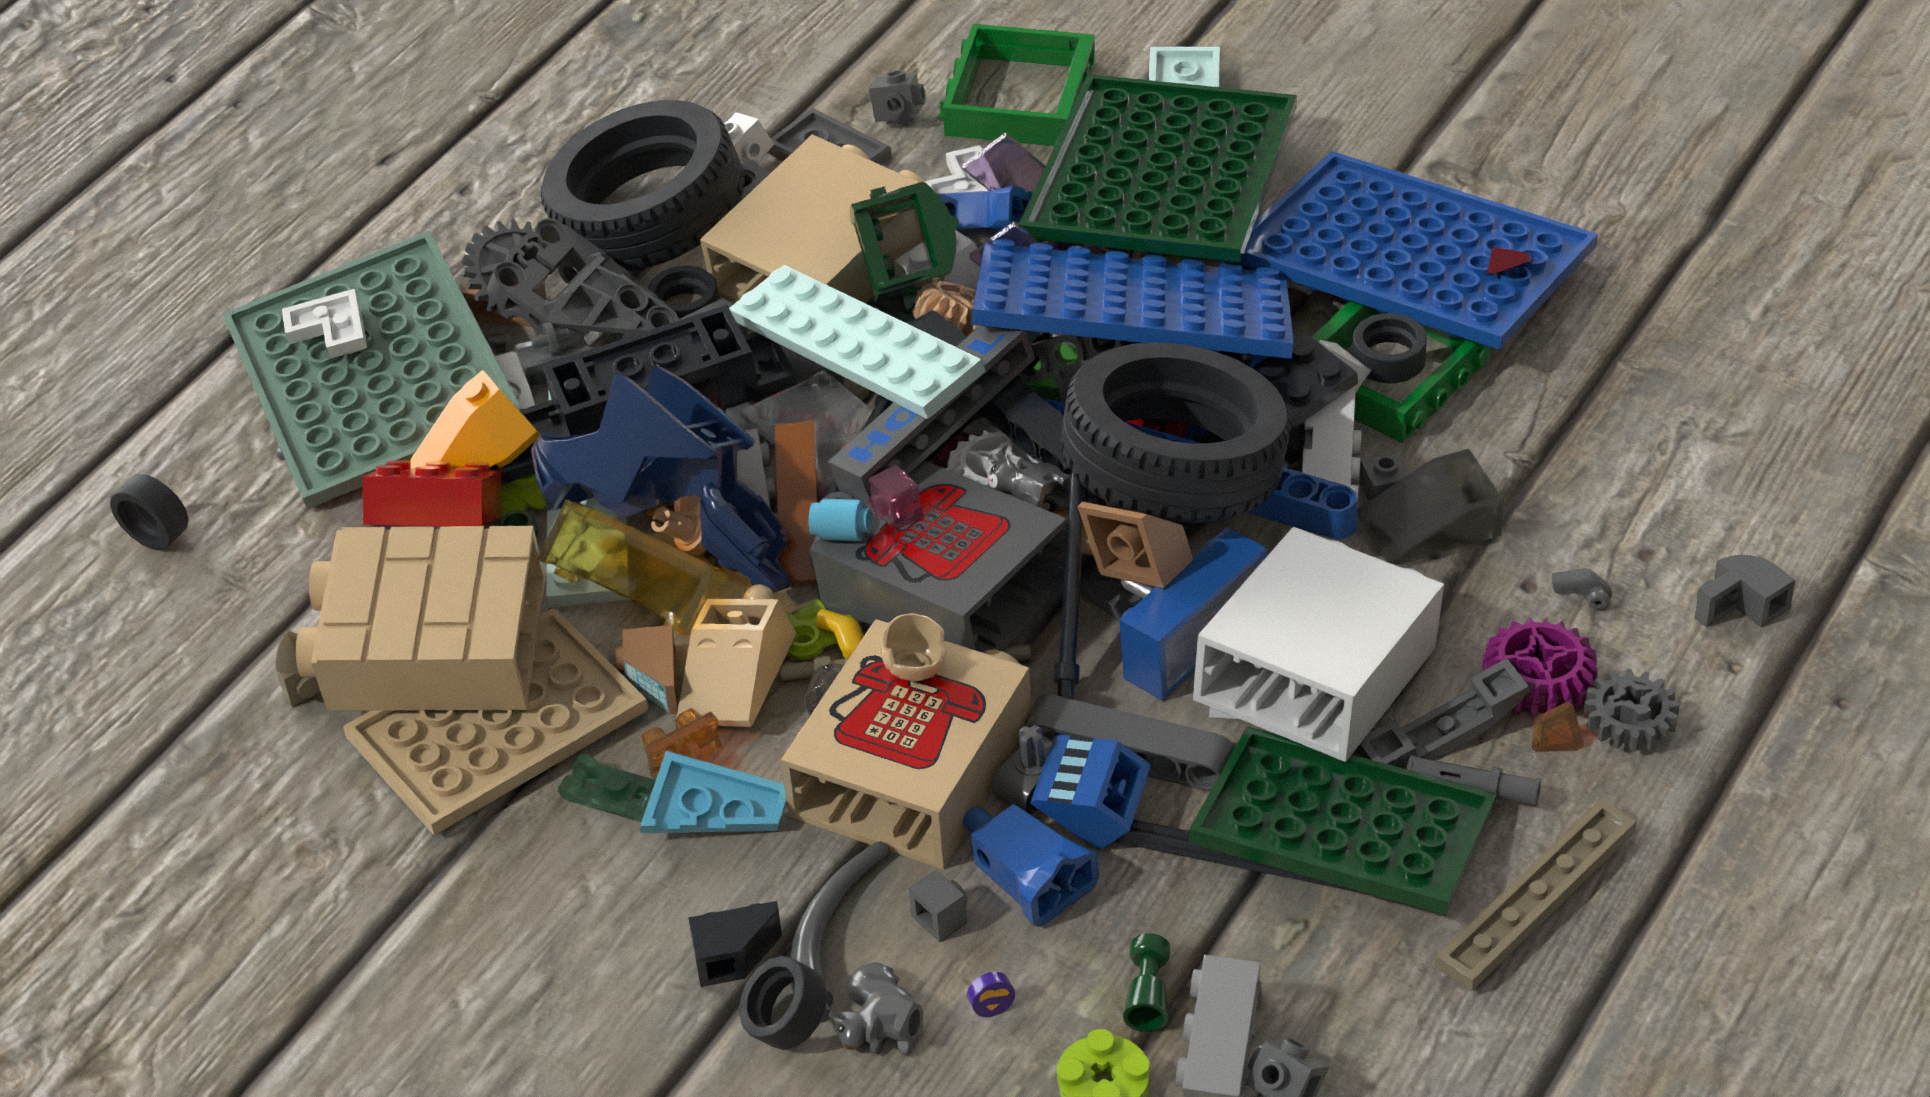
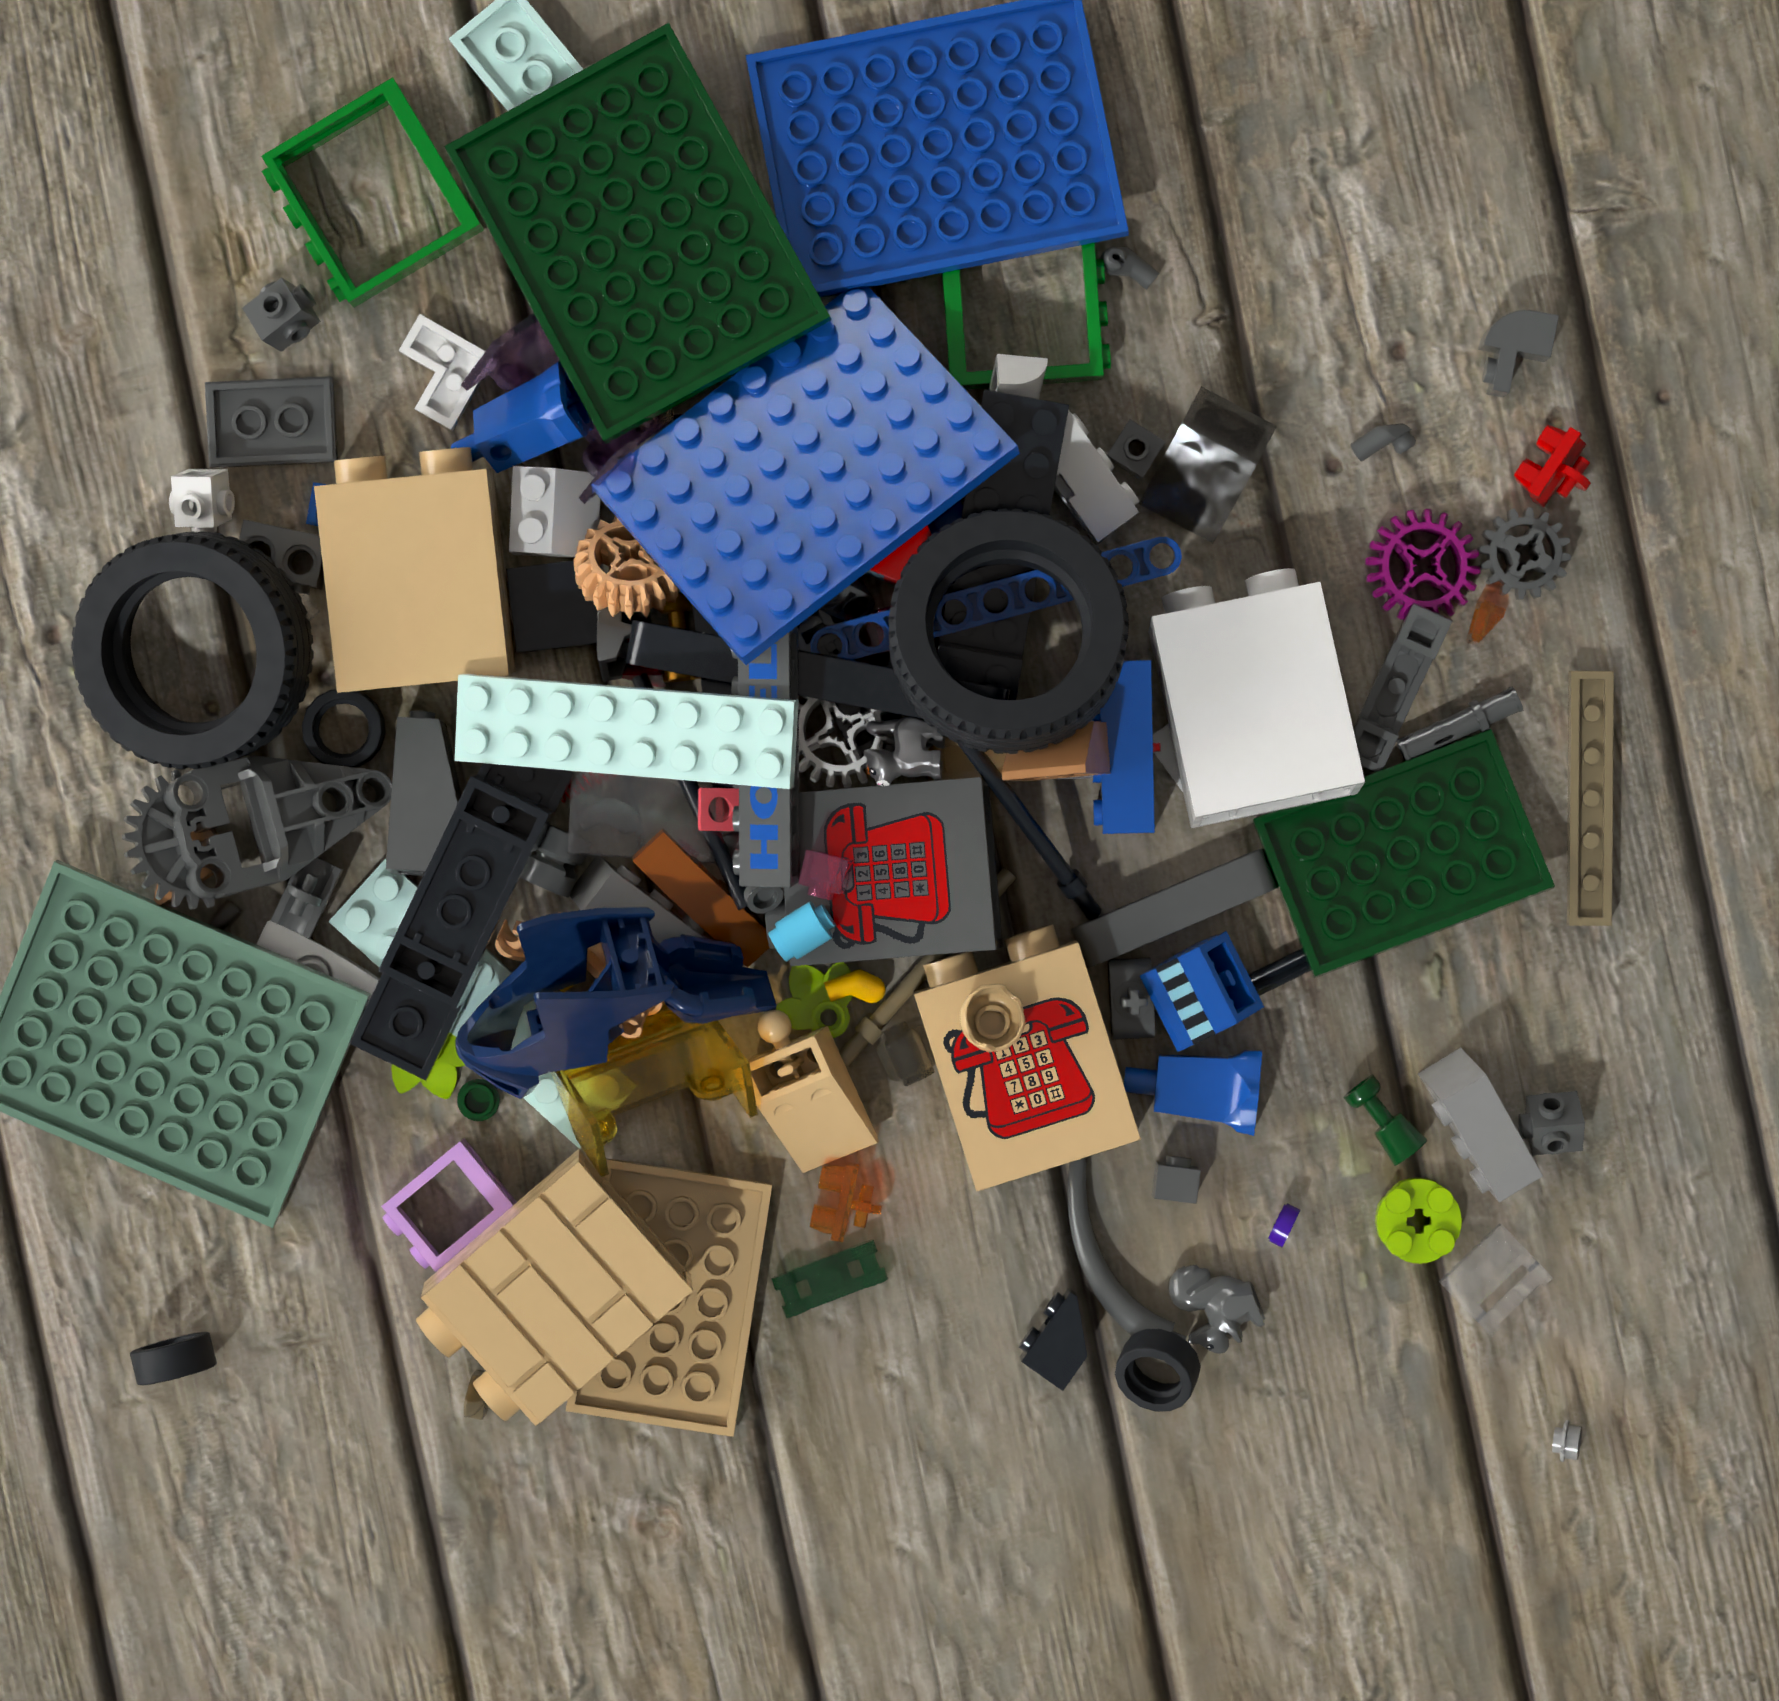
camera: 40 degrees left, 45 degrees up
white plate [282,289,367,358] -> none
red brick [363,460,501,527] -> none
light orange wedge [410,370,540,469] -> none
medium nougat slope [615,625,678,715] -> none
medium azure wing [640,751,787,833] -> none
dark green animal [849,182,959,315] -> none
black tyre [1352,313,1427,384] -> none
dark red slope [1487,247,1534,274] -> none
none -> dark grey arm [1100,246,1160,290]
none -> red hips [1514,425,1591,508]

